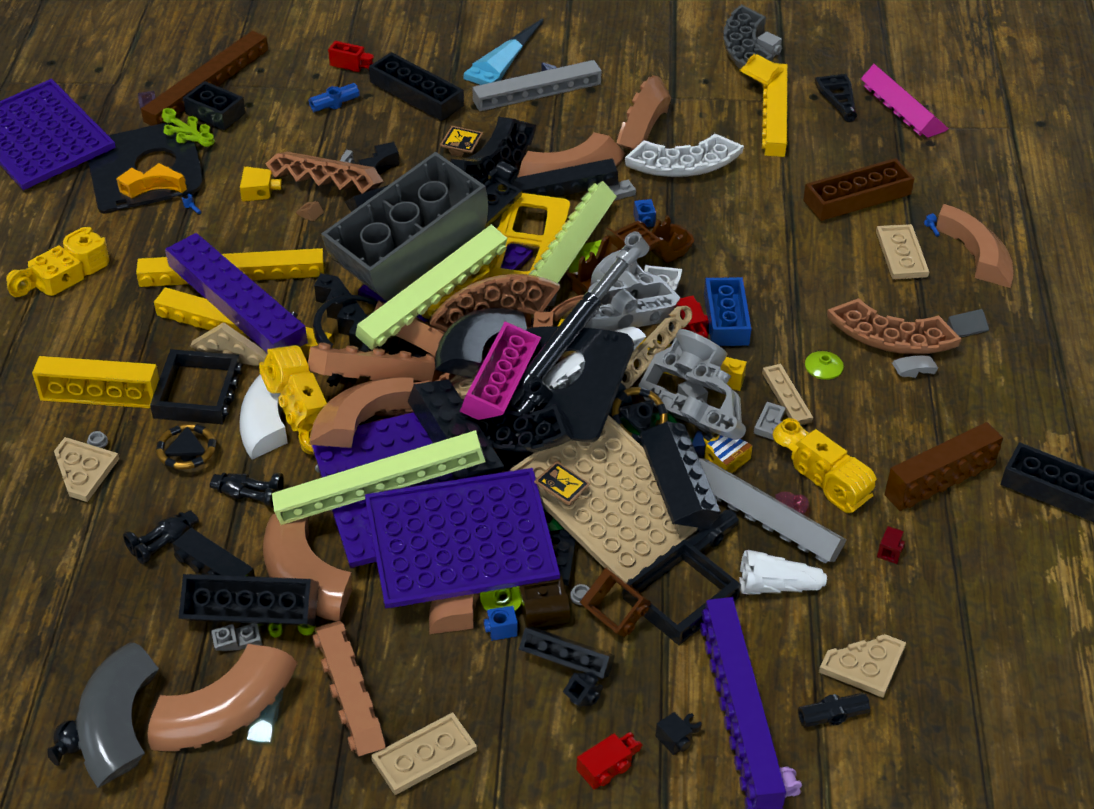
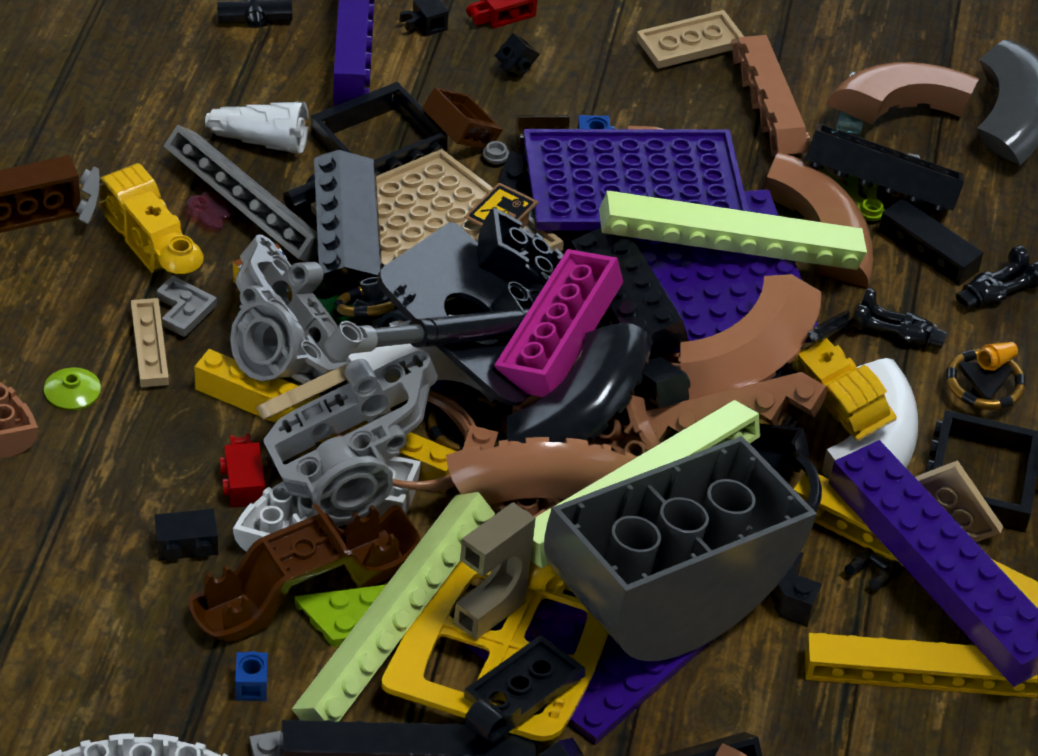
camera: 175 degrees left, 0 degrees up
black brick [519,627,615,678] -> none
blue brick [704,277,751,346] -> none
tan plate [819,634,906,698] -> none
dark red brick [877,526,905,564] -> none
none -> light grey slope [76,166,100,224]
none -> black brick [154,509,218,561]
none -> dark tan arch [454,502,536,640]
none -> black brick [634,356,691,409]
none -> black axle [807,311,854,344]
none -> light orange cone [977,342,1018,371]

